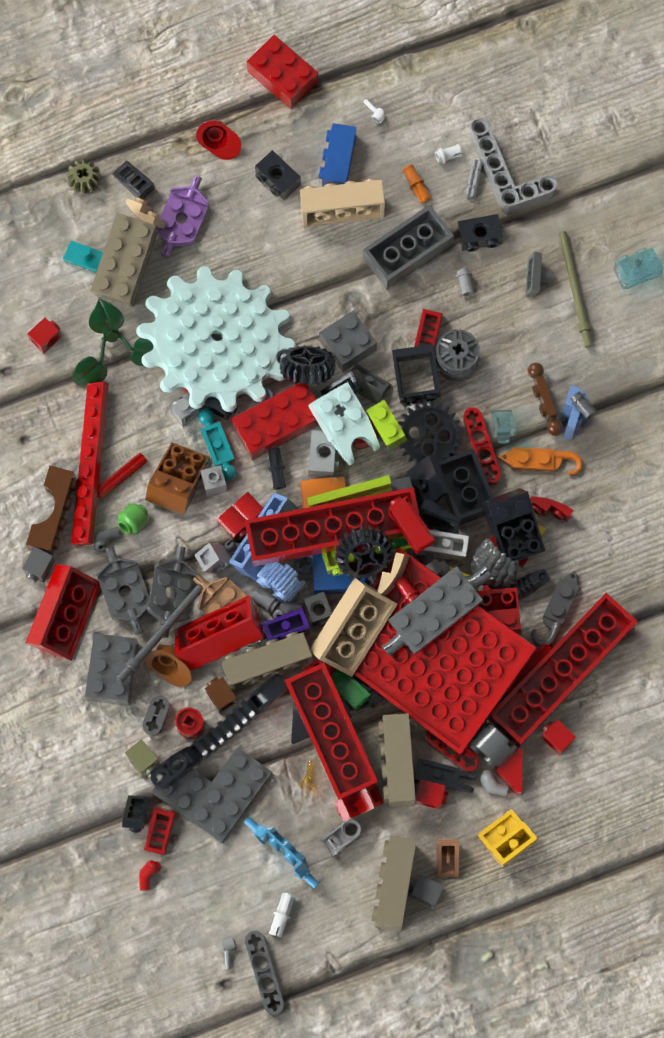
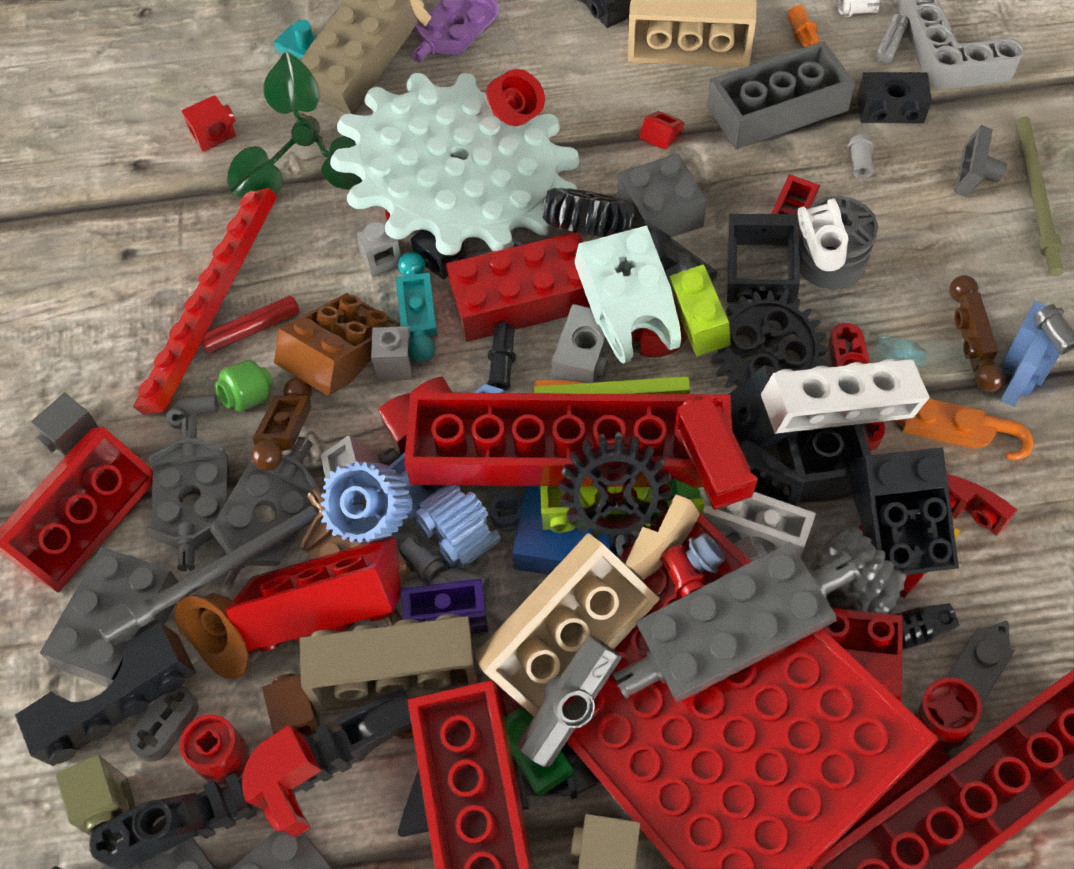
camera: 15 degrees right, 15 degrees down
reddish brown arch [26,465,78,556] -> none
dark grey brick [304,592,332,627] -> none
none -> black arch [15,621,196,766]
none -> red brick [242,725,322,837]
none -> reddish brown plate [251,377,312,471]
none -> light blue brick [321,462,413,543]
none -> red piece [486,69,545,127]
none -> dark grey piece [516,635,622,767]
none -> red slope [639,111,685,149]
none -> sand blue plate [686,533,725,573]
none -> white brick [761,359,930,434]
none -> white piece [797,198,848,271]
none -> red wheel [916,677,982,749]

